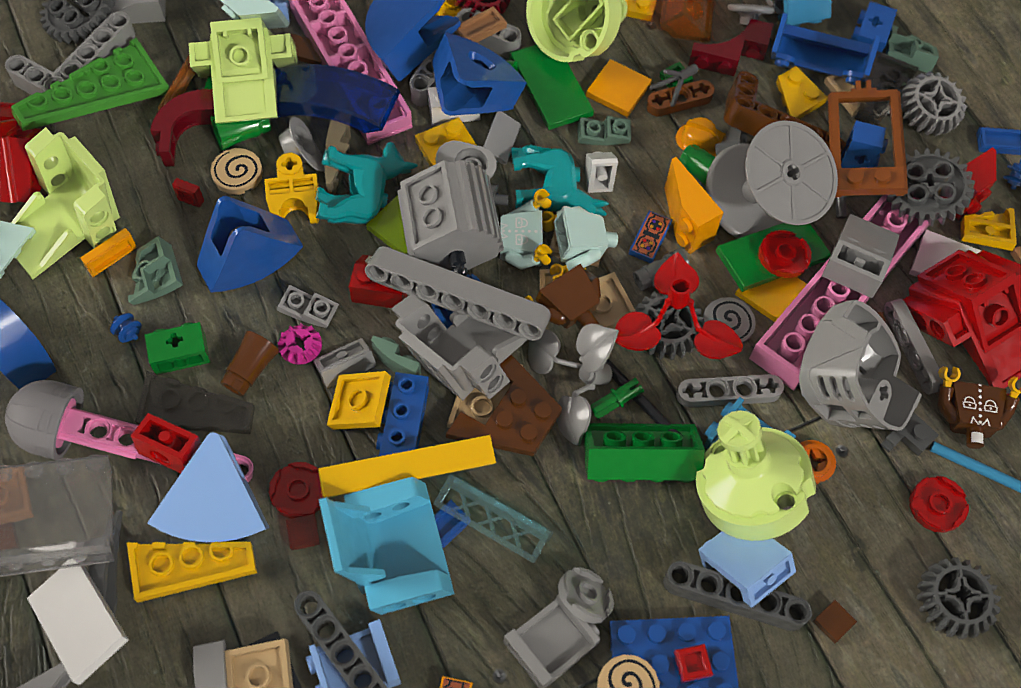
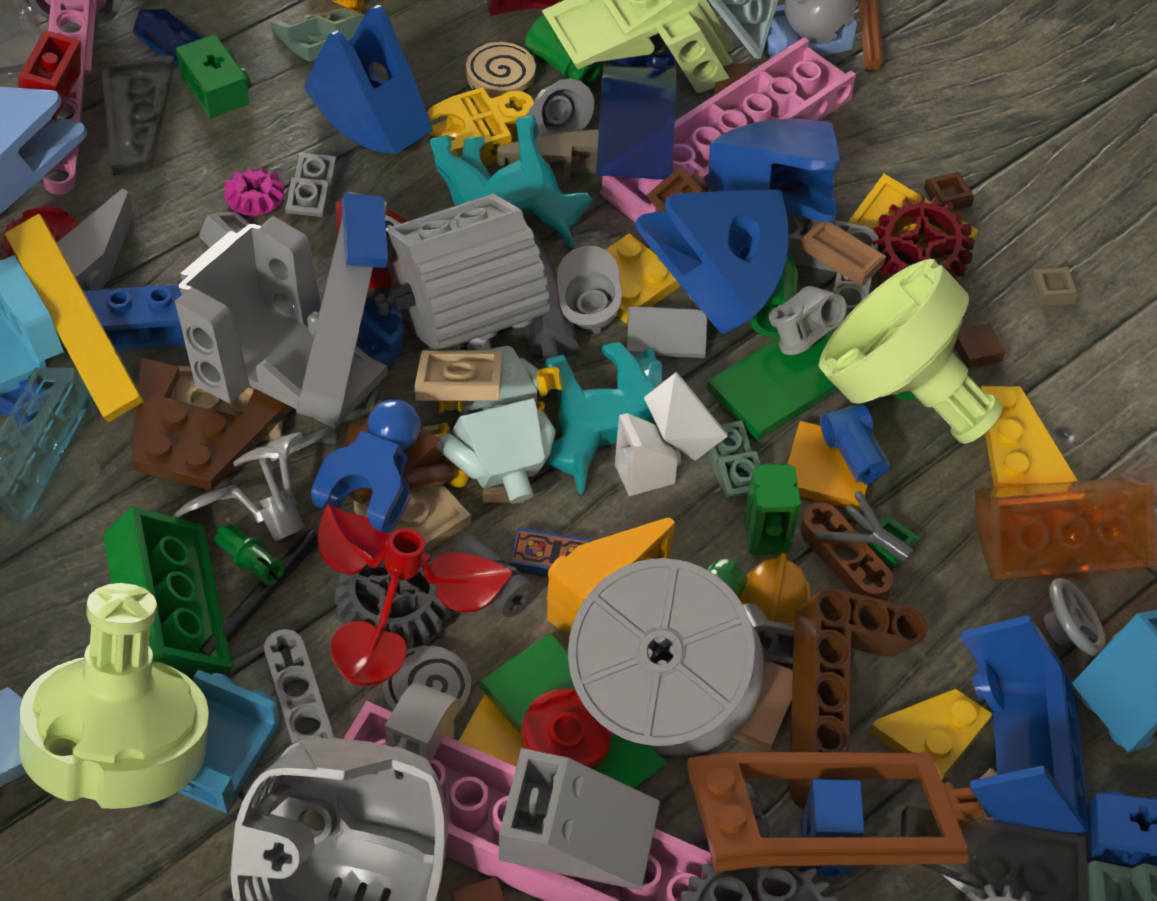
camera: 75 degrees right, 10 degrees down
blue wheel [110,313,142,343] -> none
red tile [172,178,204,207] -> none
reddish brown plant [220,331,279,396] -> none
yellow plate [327,371,391,430] -> none
dark red arch [688,18,774,76] -> none
orange gear [800,440,836,484] -> none
none -> light grey slope [57,188,133,291]
none -> clear blue slope [133,9,204,66]
none -> blue piece [311,399,421,533]
none -> blue tile [342,193,388,268]
none -> light grey brick [385,682,462,763]
none -> tan tile [415,350,503,401]
none -> white slope [644,372,728,461]
none -> reddish brown bracket [646,165,711,211]
none -> green brick [744,463,801,555]
none -> light grey piece [769,286,847,355]
none -> blue piece [820,403,890,485]

